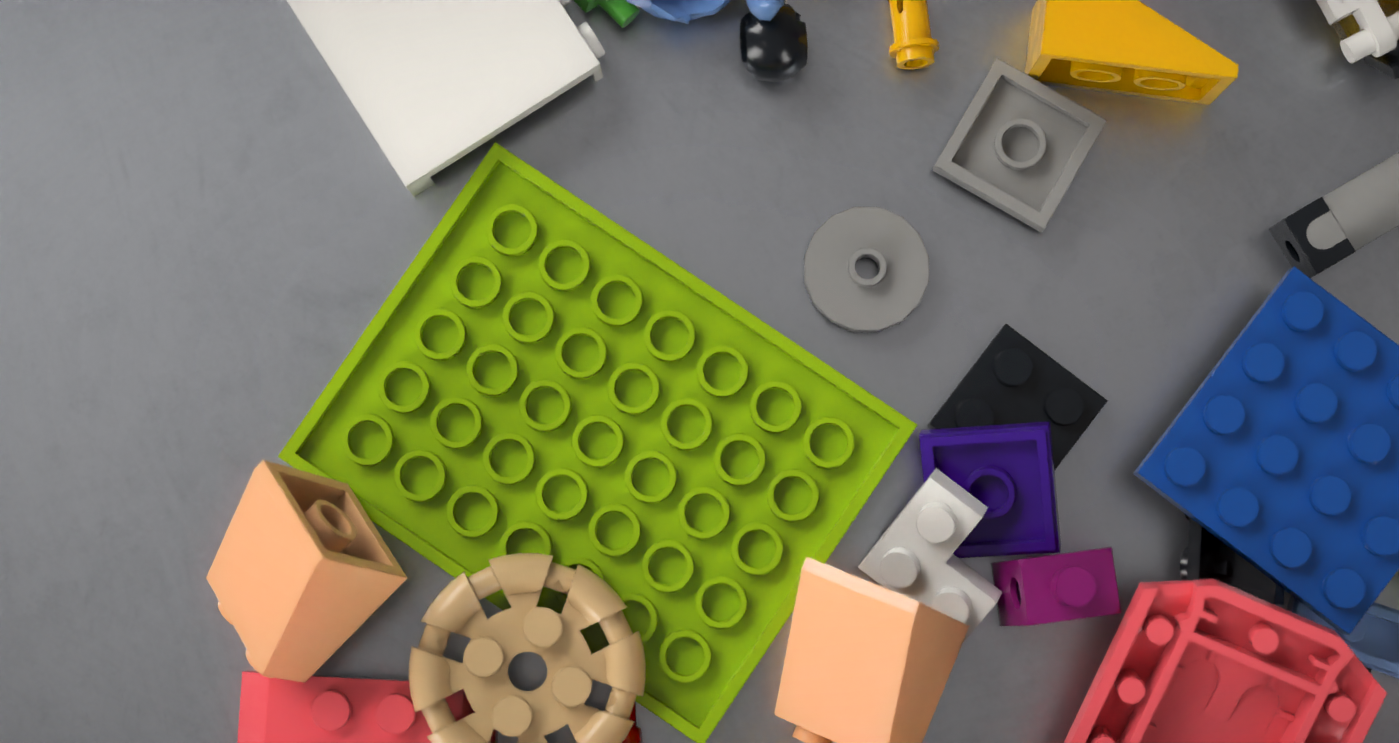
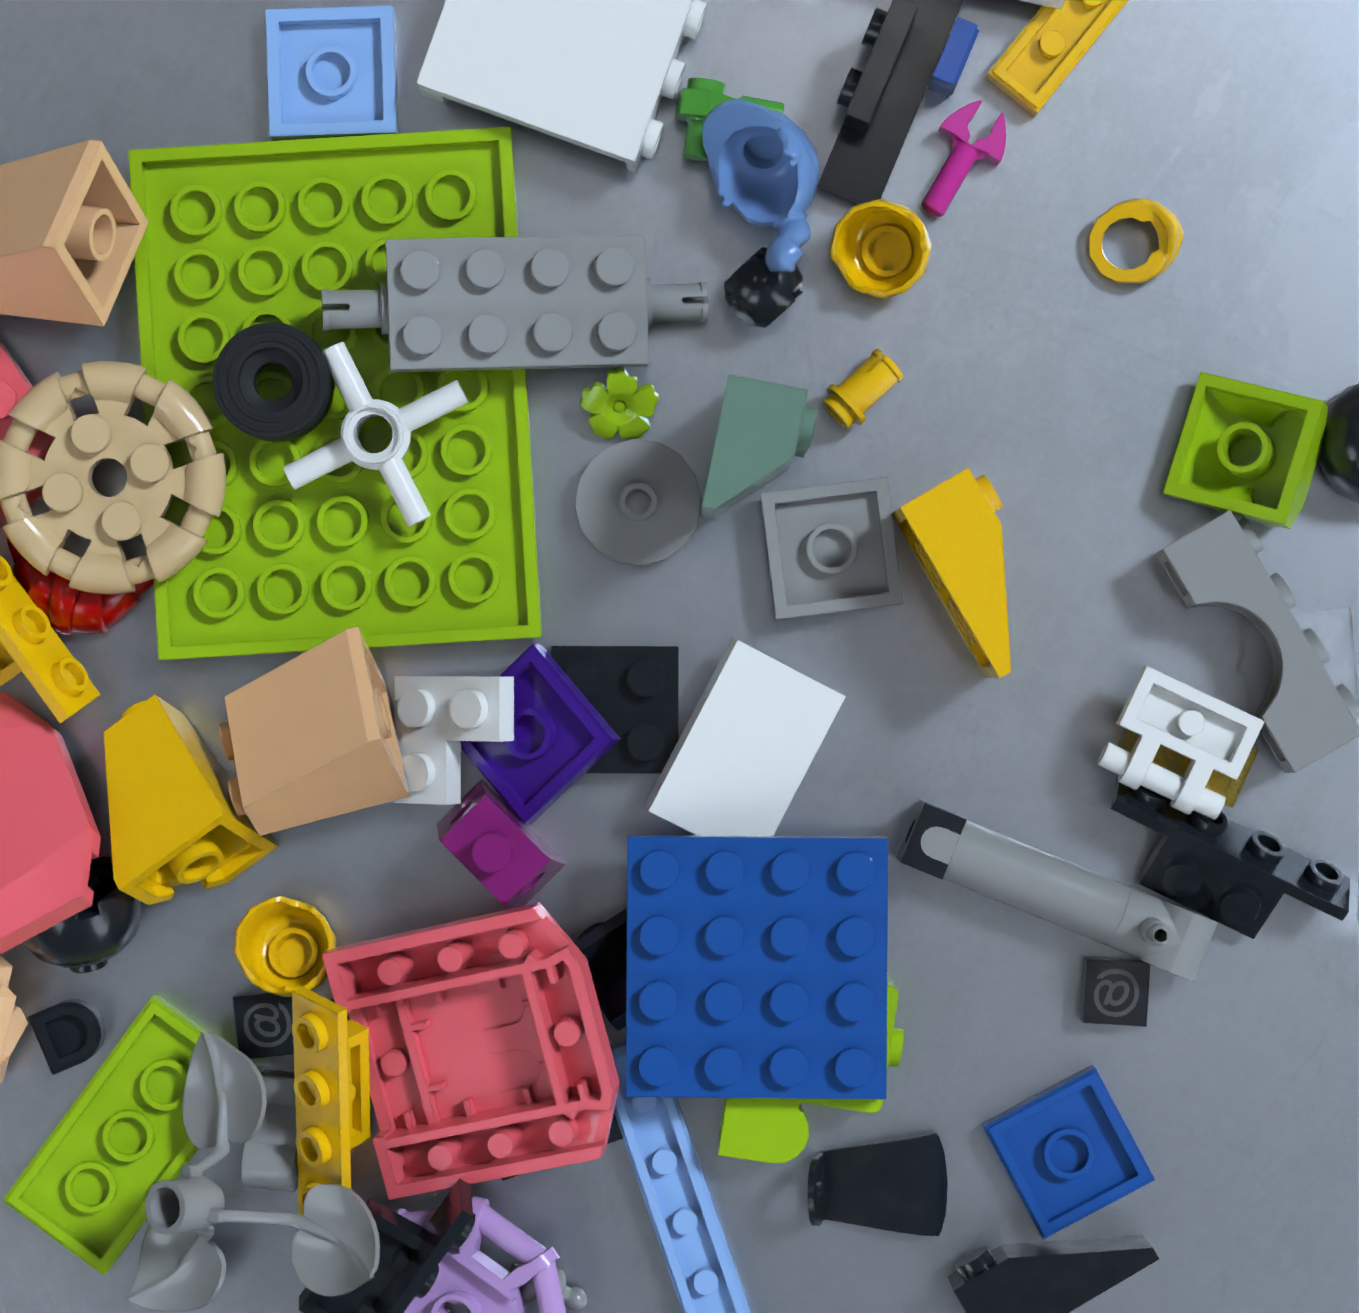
camera: 45 degrees right, 5 degrees up
none -> black tyre [213,322,335,442]
none -> light blue tile [265,5,399,141]
none -> white bar [283,342,468,527]
none -> light grey plate [321,235,709,372]
none -> lime plant [580,367,659,439]
none -> white tile [644,637,846,836]
none -> sand green slope [701,374,817,519]

